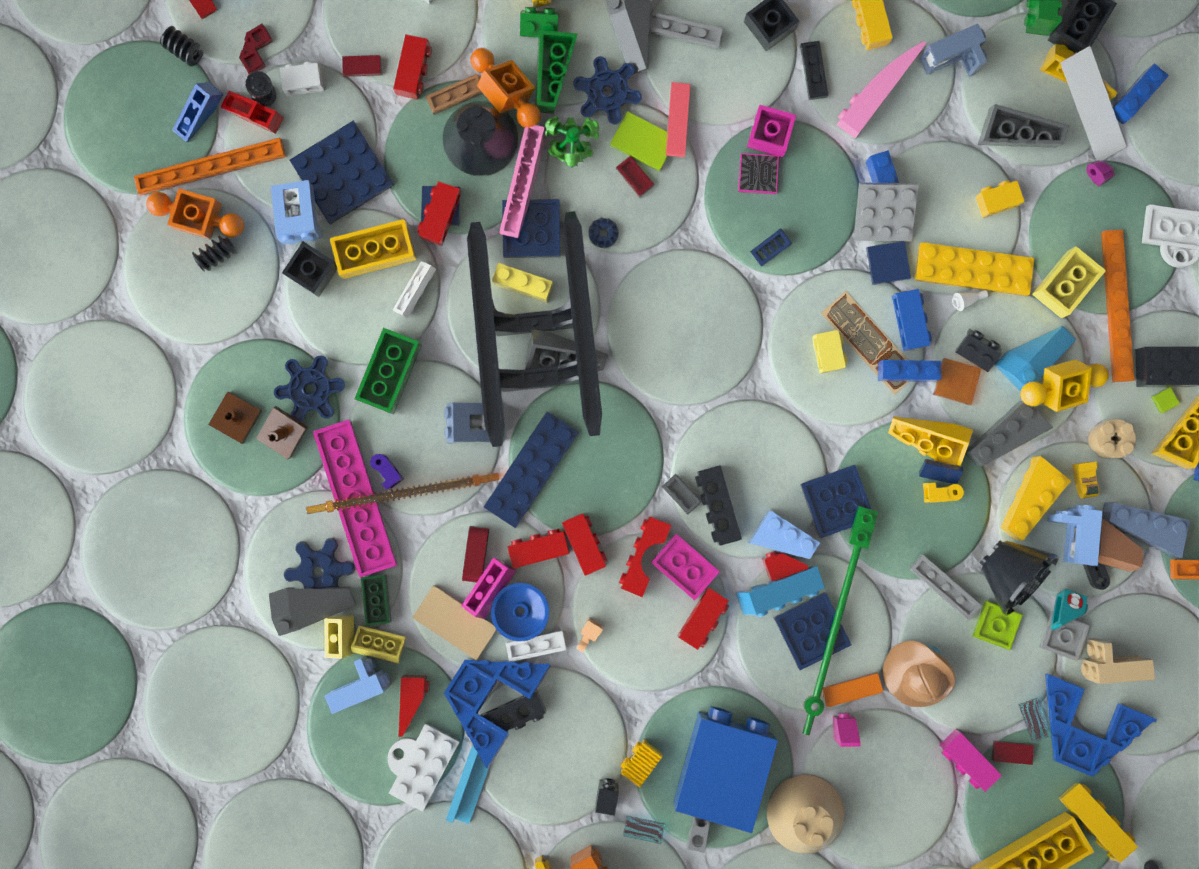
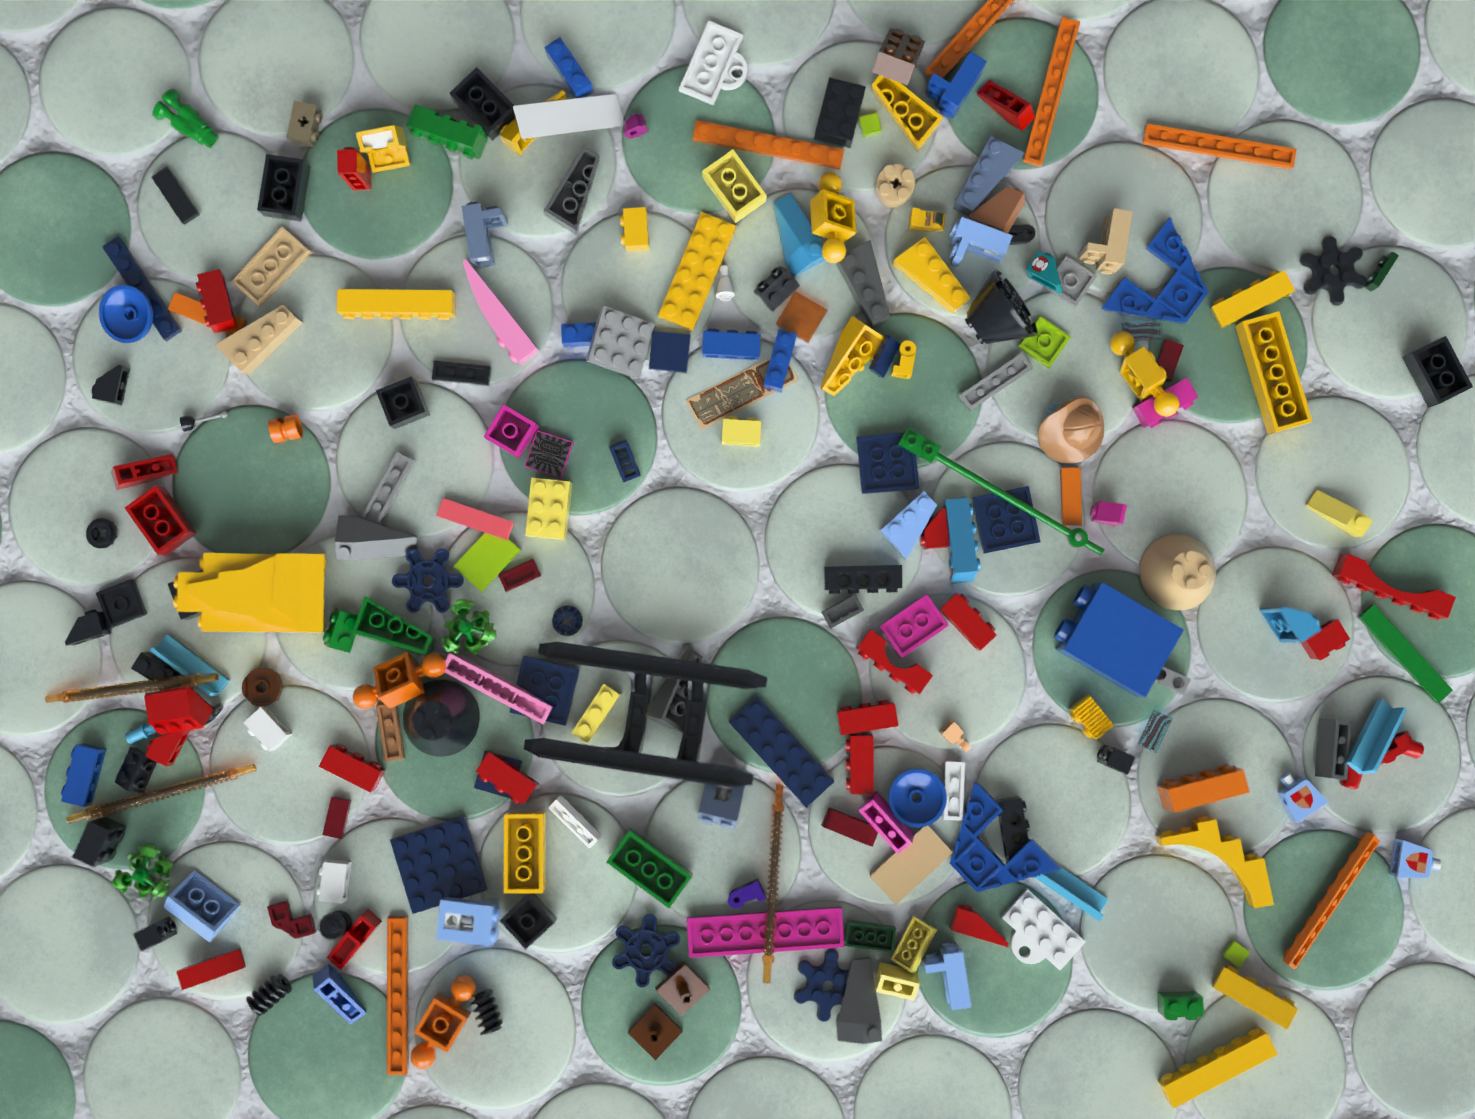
camera: 75 degrees left, 0 degrees up
none -> light yellow brick [525,478,572,540]
none -> yellow brick [1110,331,1179,417]

